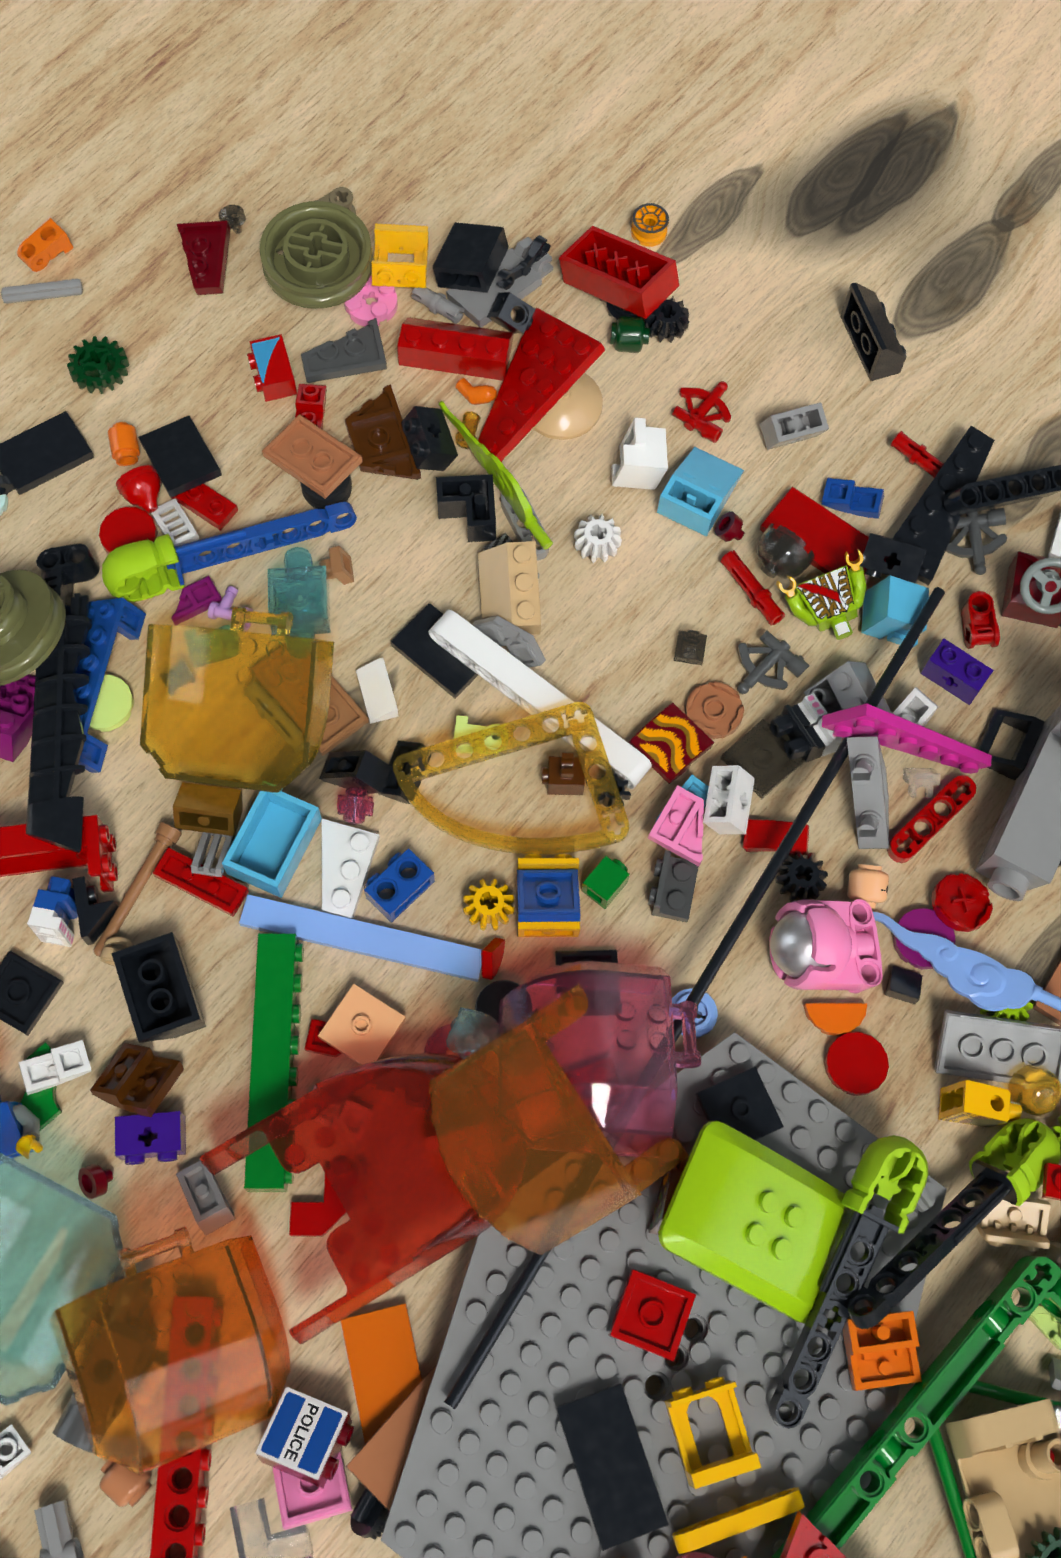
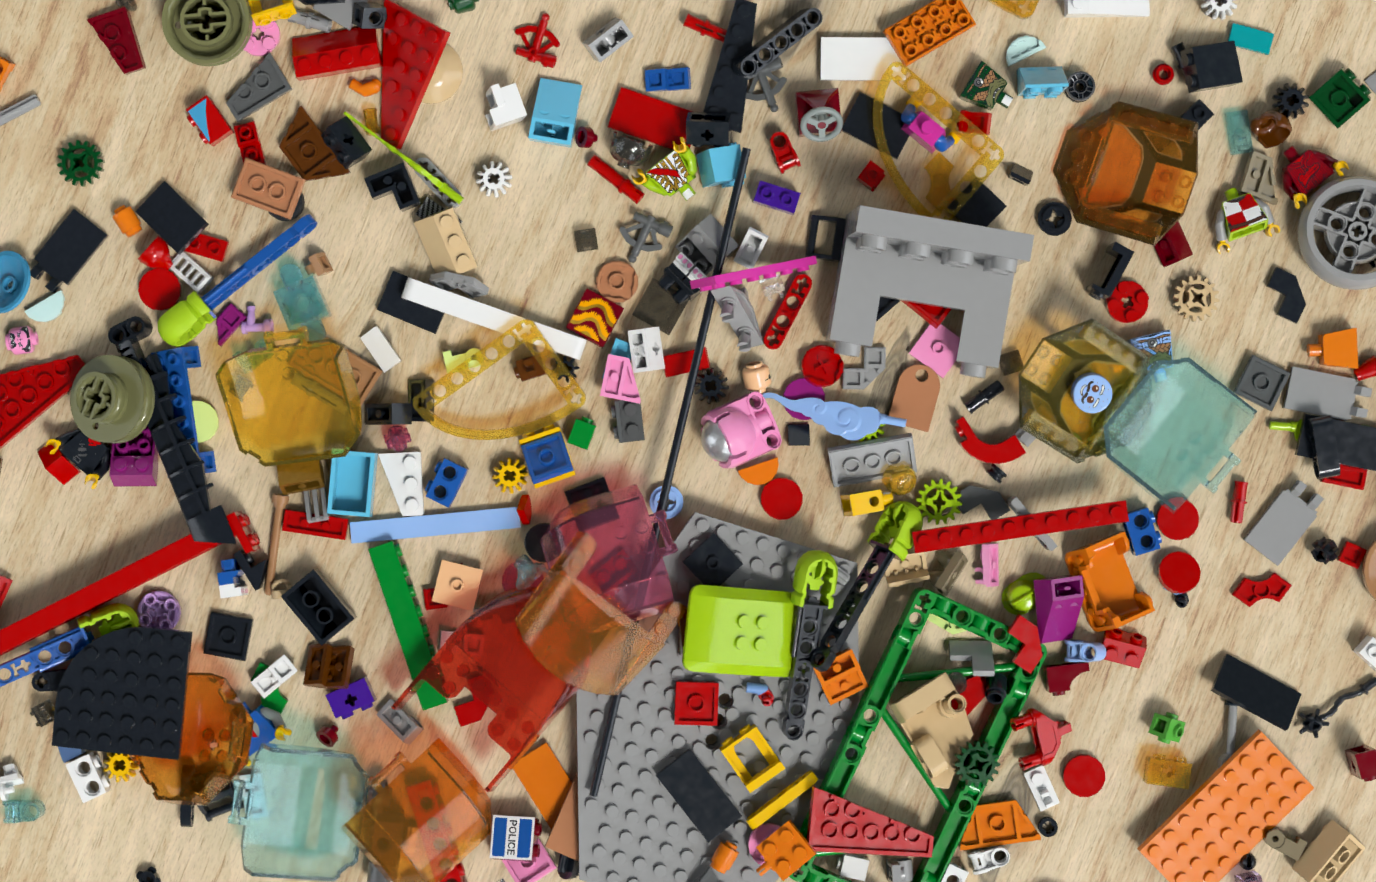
camera: 15 degrees left, 20 degrees up
none -> arm [746,682,774,706]
none -> light grey tile [842,347,886,390]

